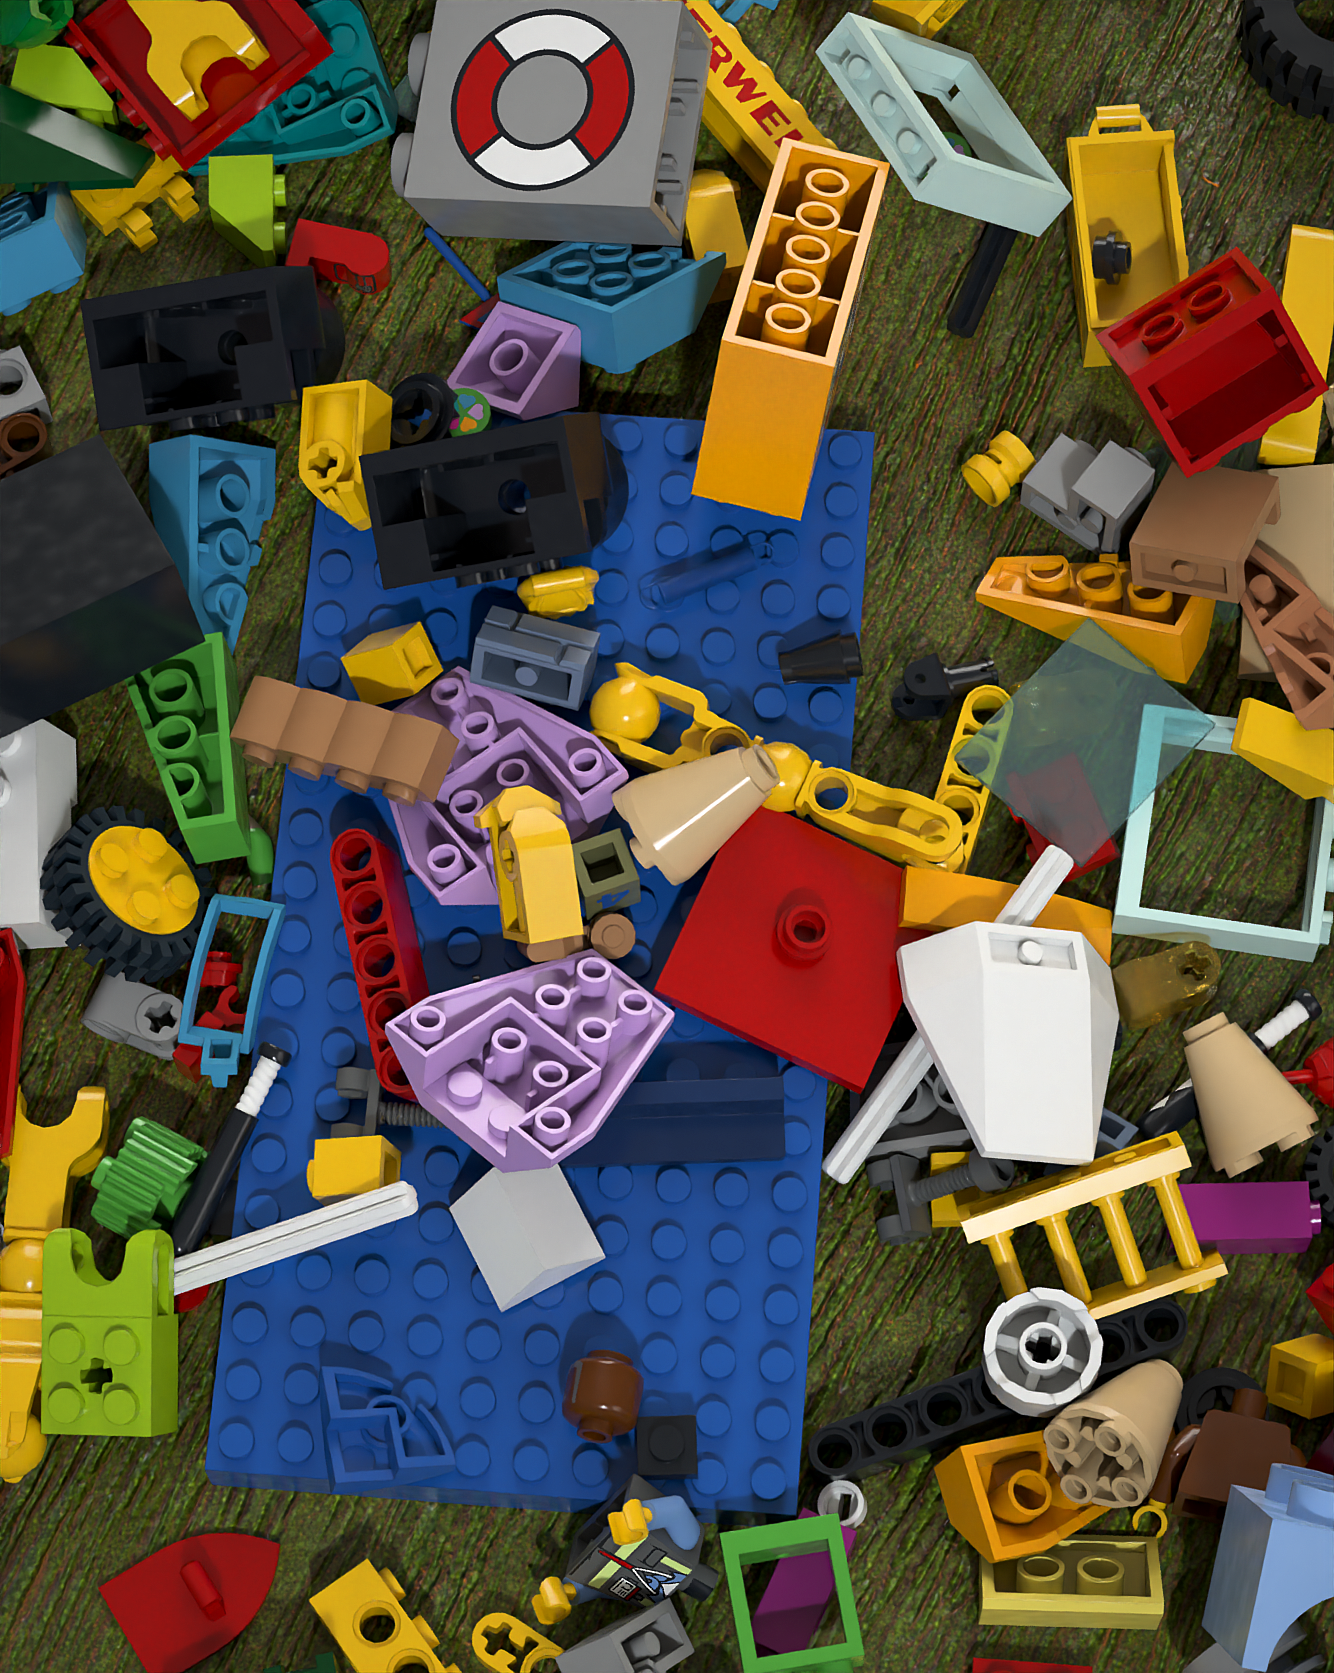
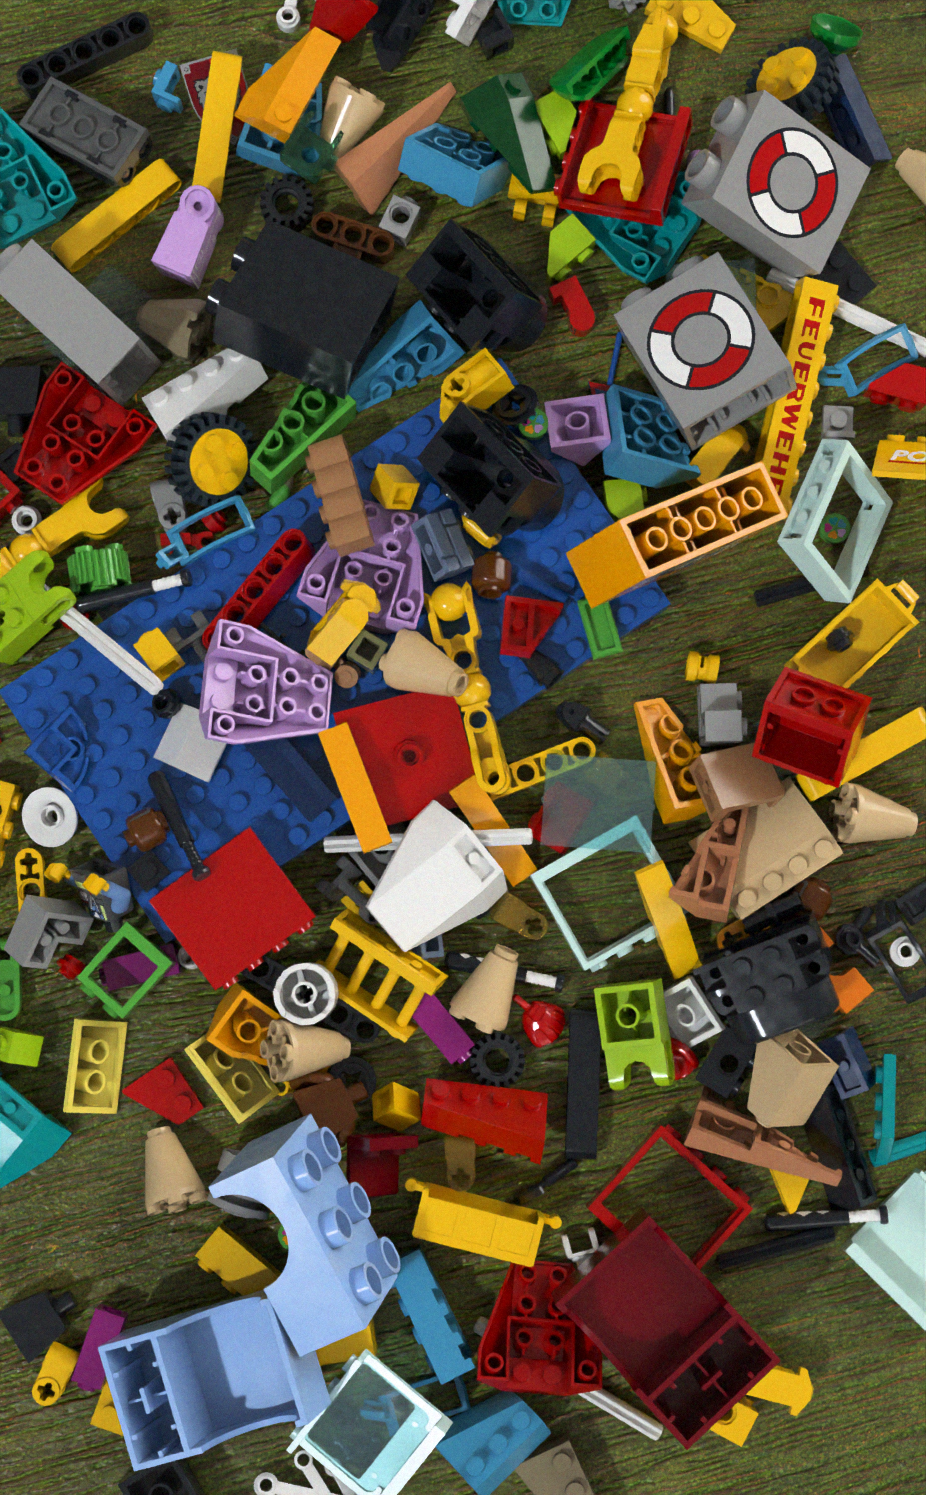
camera: 45 degrees right, 15 degrees up
none -> white dish [22,787,78,847]
none -> black piece [147,771,211,881]
none -> red panel [149,826,316,991]
none -> black plate [152,688,181,719]
none -> light orange slope [318,722,393,854]
none -> reddish brown head [471,551,512,599]
none -> red wing [499,595,564,658]
none -> bright green tile [577,598,623,661]
none -> lime slope [602,479,648,522]
none -> light grey bracket [821,405,855,443]

